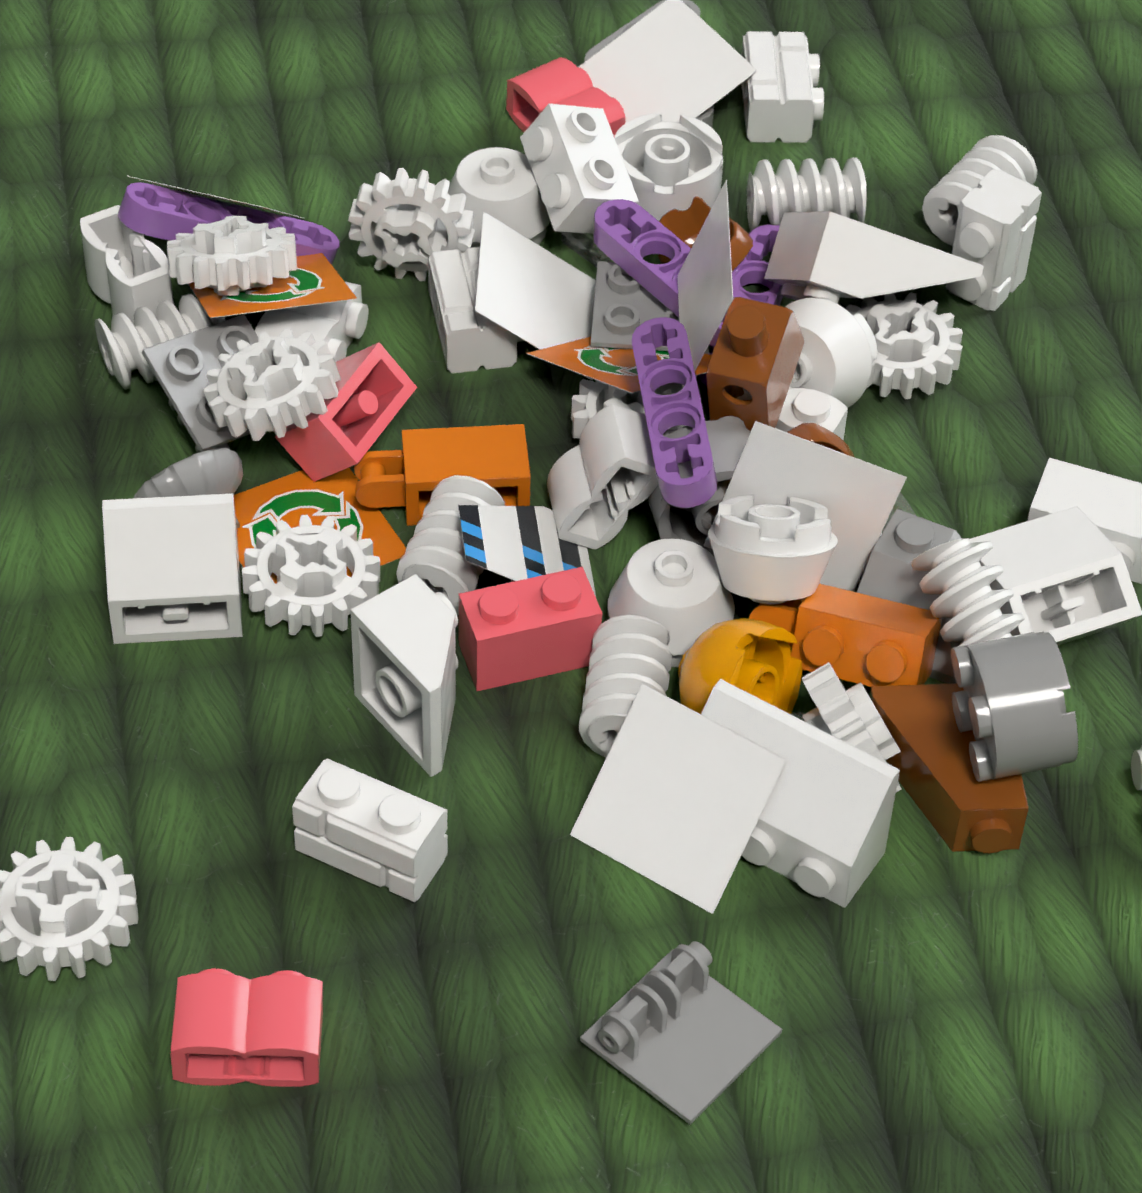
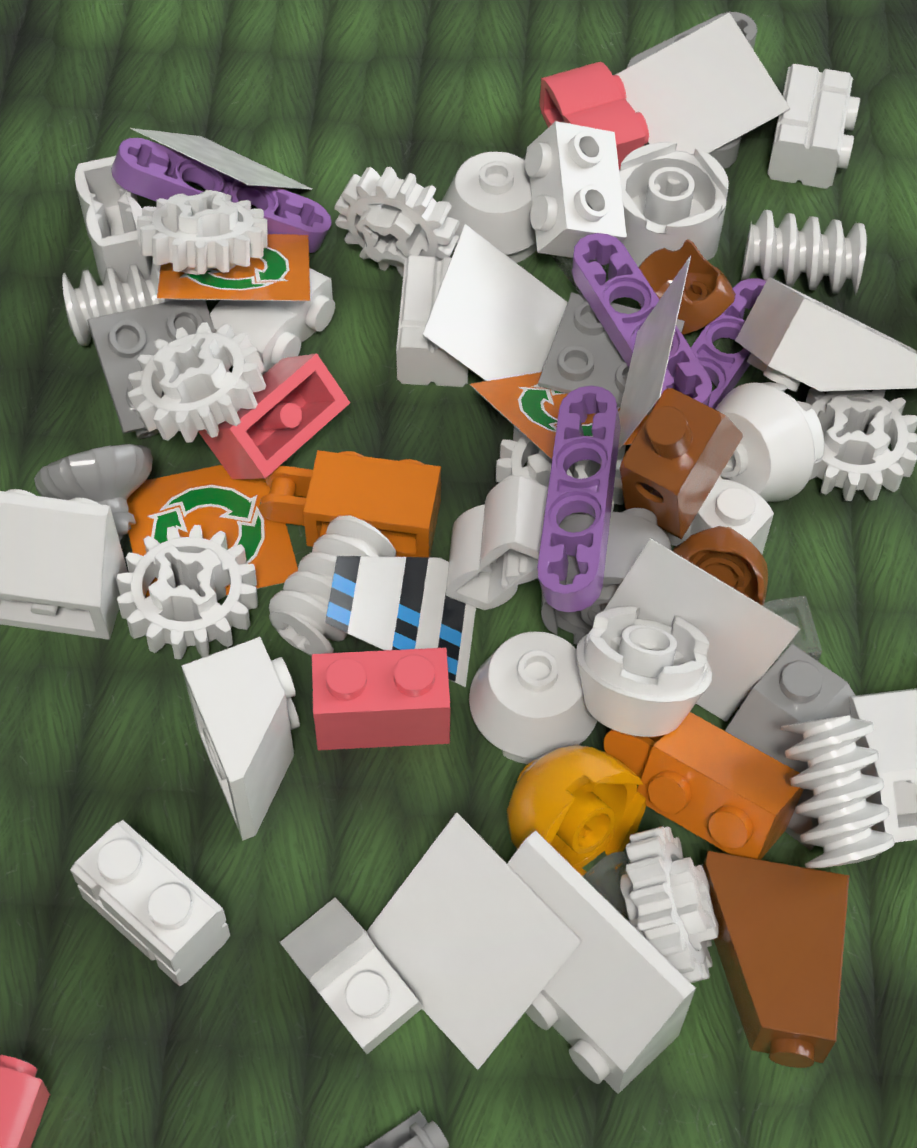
camera: 15 degrees right, 10 degrees up
white piece [579,615,672,758] -> none
light grey brick [951,631,1078,782] -> none
none -> white slope [280,897,423,1054]

